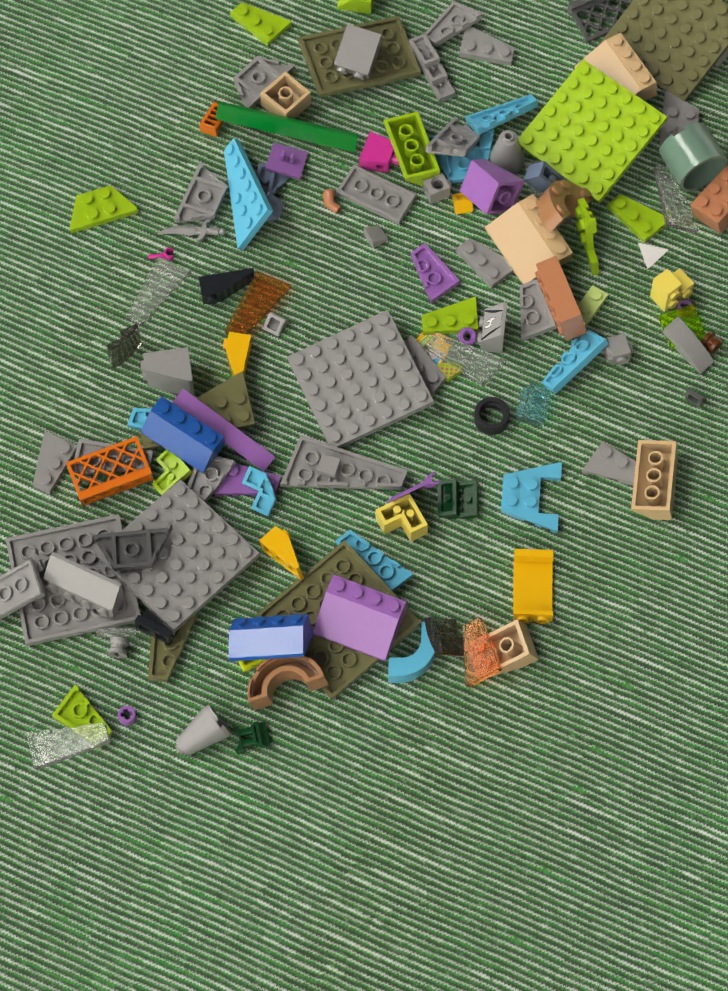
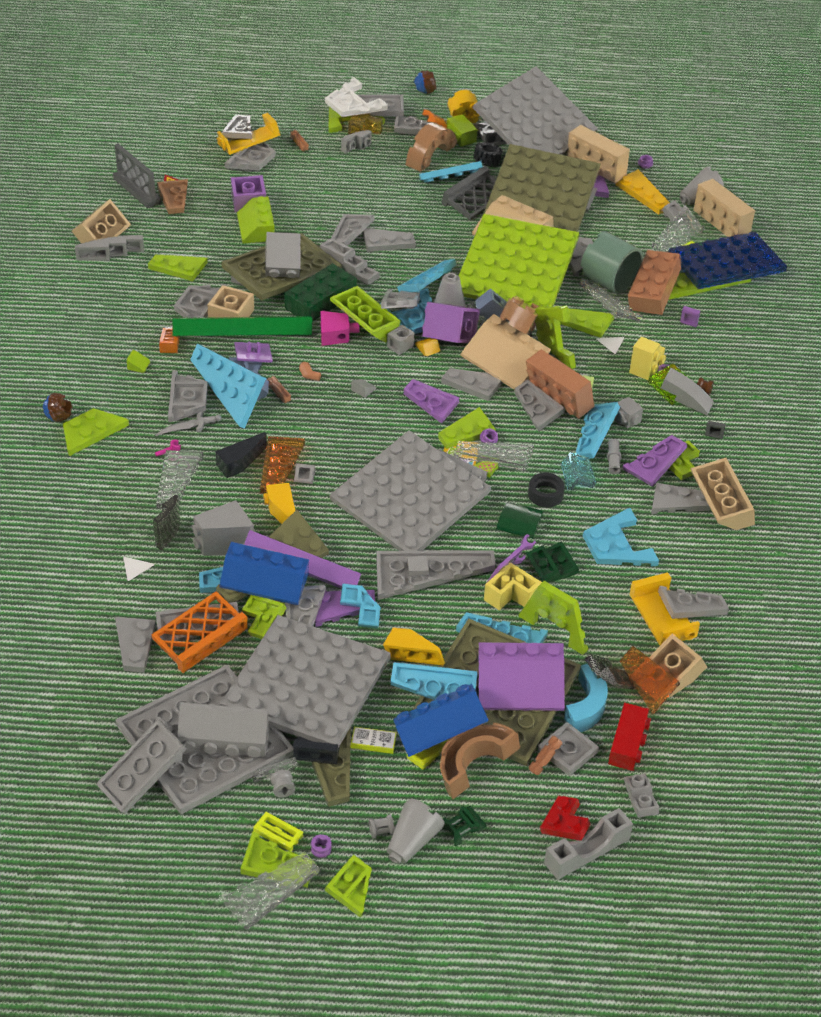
camera: 25 degrees left, 20 degrees down
dark grey wing [93,528,169,571] -> none
light grey tile [336,165,417,225] -> none
light grey slope [477,302,507,353] -> none
none -> reddish brown piece [43,393,73,422]
none -> white sticker [124,557,154,581]
none -> lime slope [127,350,150,373]
none -> neon yellow tile [253,812,303,851]
none -> nougat axle [267,376,291,403]
none -> dark green brick [285,263,357,322]
none -> lime wing [325,854,372,917]
none -> tile [351,727,397,754]
none -> light grey bush [368,814,395,839]
none -> medium azure wing [391,662,478,700]
none -> dark green slope [496,502,544,539]
none -> lime wing [519,581,588,655]
none -> nougat axle [529,736,563,775]
none -> light grey plate [537,722,599,776]
none -> red plate [540,795,591,841]
none -> light grey arch [544,808,633,880]
none -> light grey pin [607,439,622,474]
none -> red brick [608,702,651,771]
none -> medium lavender wing [623,435,687,487]
none -> light grey slope [624,774,659,818]
none -> light grey wing [658,586,729,619]
none -> lime plate [669,440,700,481]

